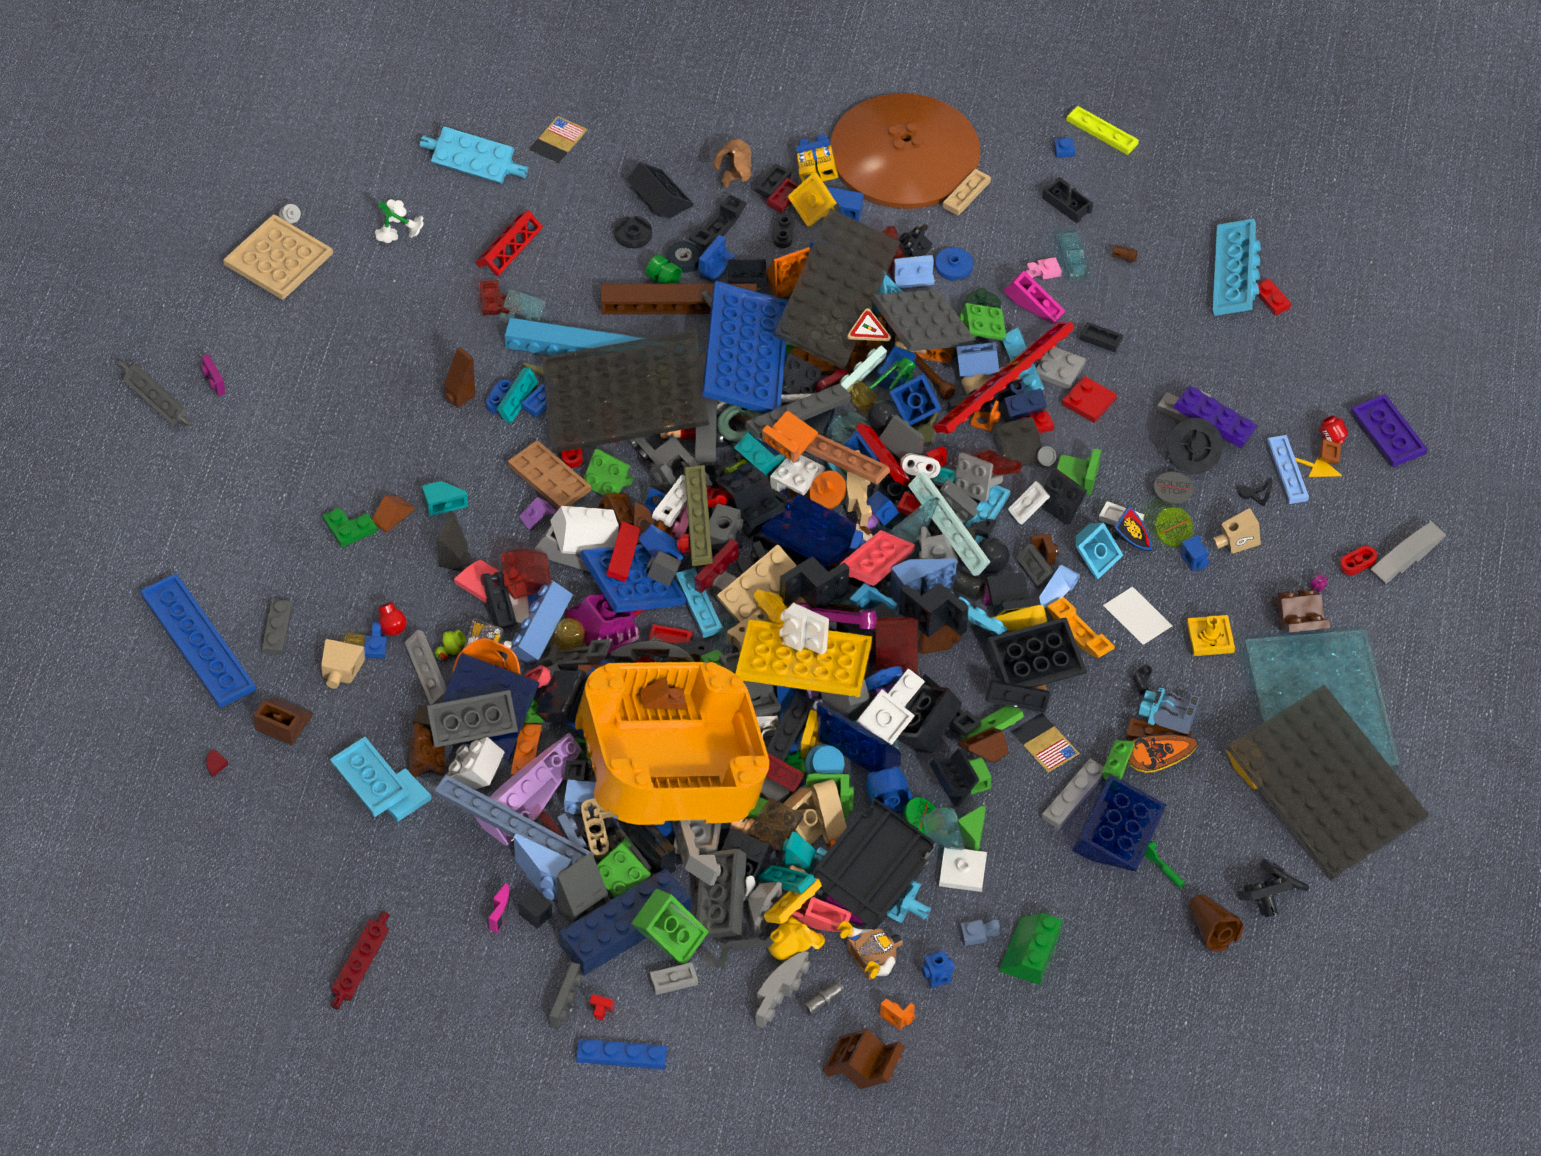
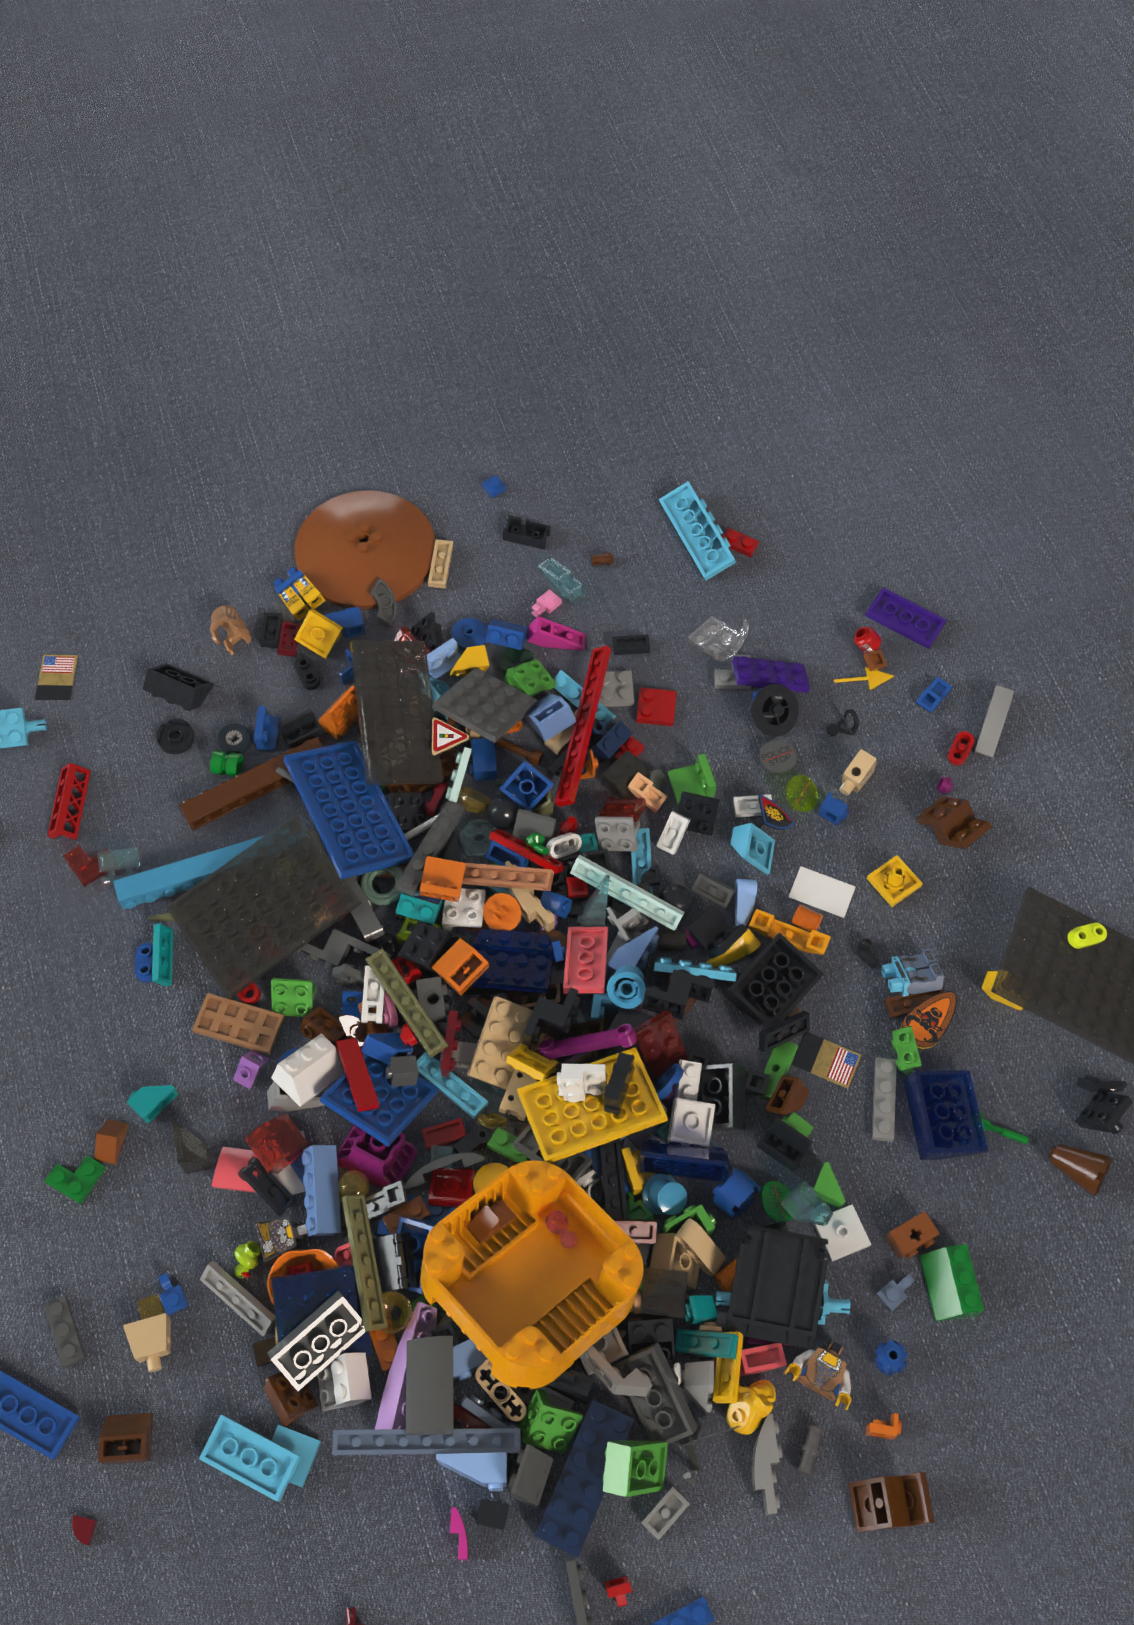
camera: 30 degrees left, 10 degrees up
red piece [377,602,407,636] -> none
reddish brown slope [444,347,475,408] -> none
blue plate [521,380,562,418] -> none
black slope [689,195,746,248] -> none
green plant [869,357,916,391] -> none
dark grey bracket [939,479,979,525] -> none
reddish brown bracket [1030,533,1058,565] -> none
neon yellow tile [1066,106,1139,155] -> none
clear light blue plate [1244,629,1400,779] -> none
light blue tile [1267,435,1309,504] -> none
none -> olive tile [342,1194,388,1332]
none -> dark grey tile [370,578,397,627]
none -> clear yellow piece [380,1291,412,1334]
none -> dark grey slope [406,1336,453,1435]
none -> orange slope [431,938,490,996]
none -> yellow slope [450,645,490,678]
none -> clear yellow tile [478,1112,507,1129]
none -> blue brick [485,619,528,650]
none -> green plate [525,833,549,855]
none -> plate [545,1210,577,1249]
none -> black piece [603,1052,635,1115]
none -> dark azure piece [607,965,646,1009]
none -> light nougat slope [627,772,668,813]
none -> clear piece [688,616,749,662]
none -> orange piece [791,904,823,932]
none -> dark orange brick [885,1211,940,1259]
none -> blue slope [916,677,952,713]
none -> neon yellow plate [1067,923,1107,949]

